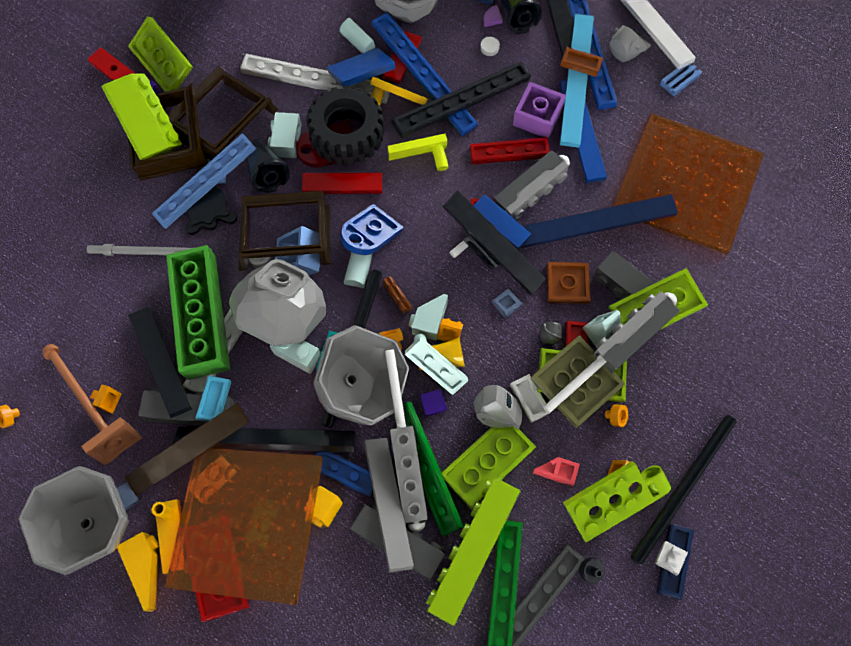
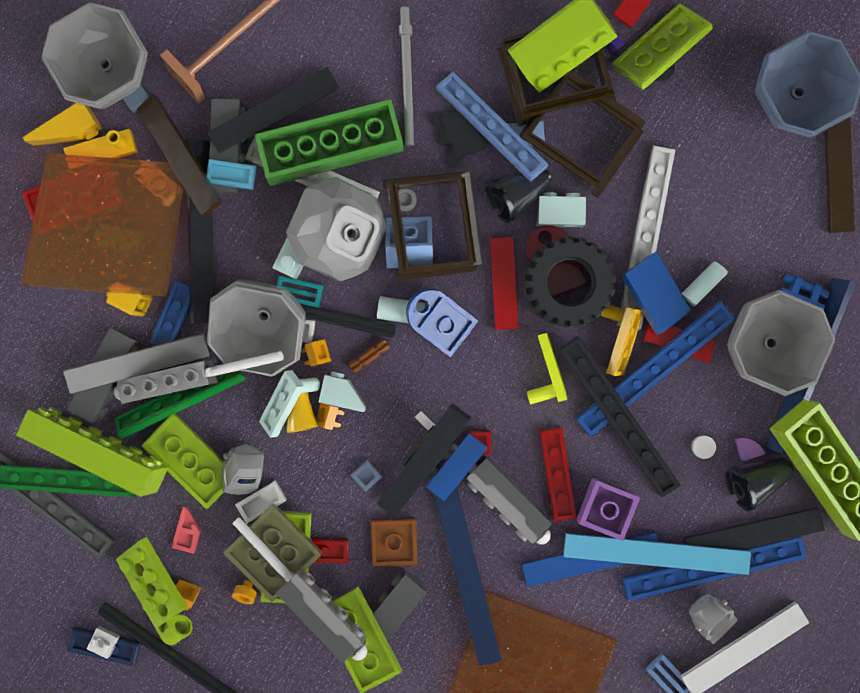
camera: 85 degrees right, 20 degrees up
light orange tile [90,385,122,414] -> none
dark purple tile [420,389,447,417] -> none
dark grey piece [539,322,562,345] -> none
dark orange tile [560,47,603,77] -> none
black tile [579,558,605,584] -> none
light aqua slope [583,310,621,345] -> none

